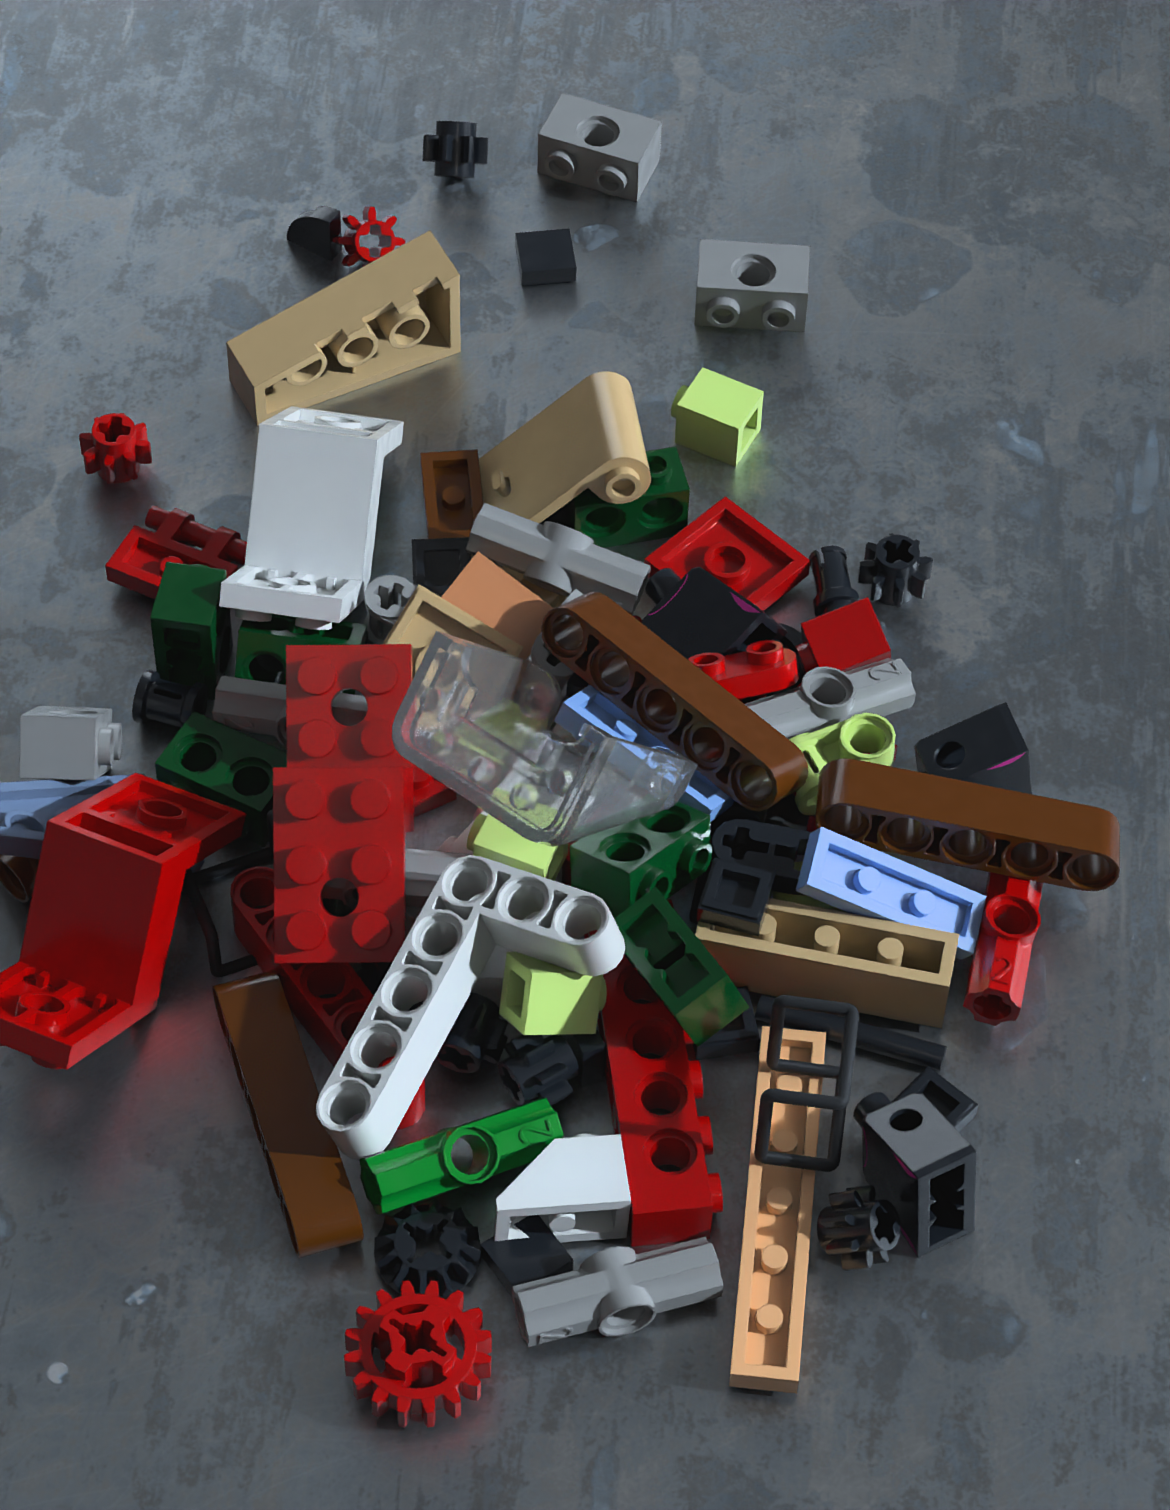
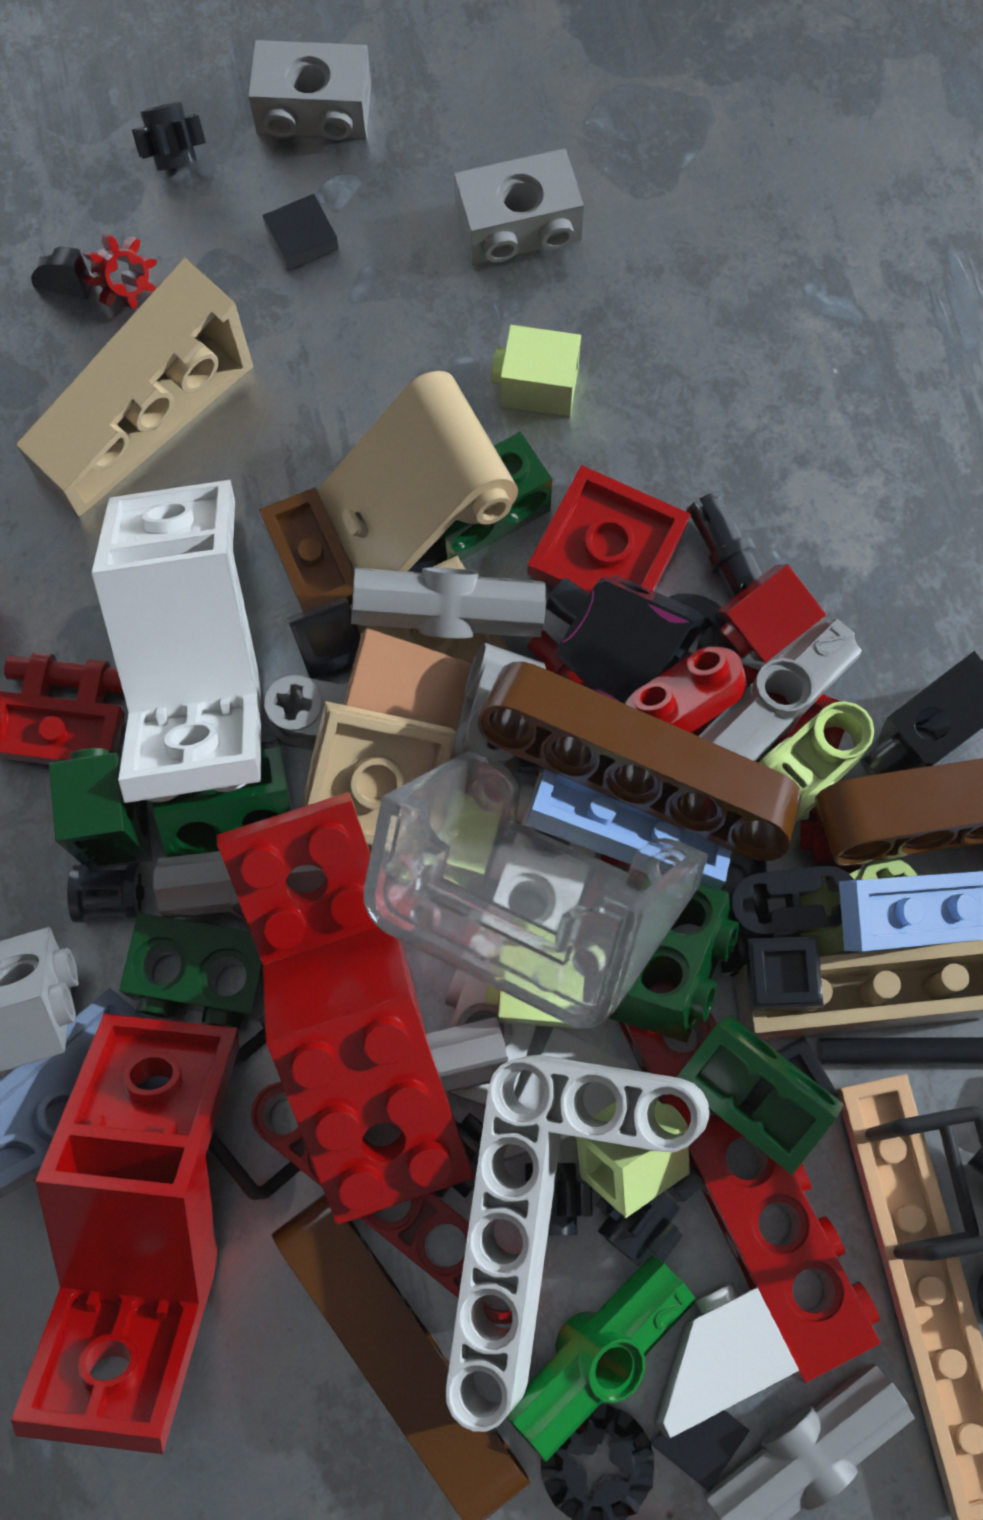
camera: 15 degrees left, 20 degrees up
black gear [858,533,933,608] -> none

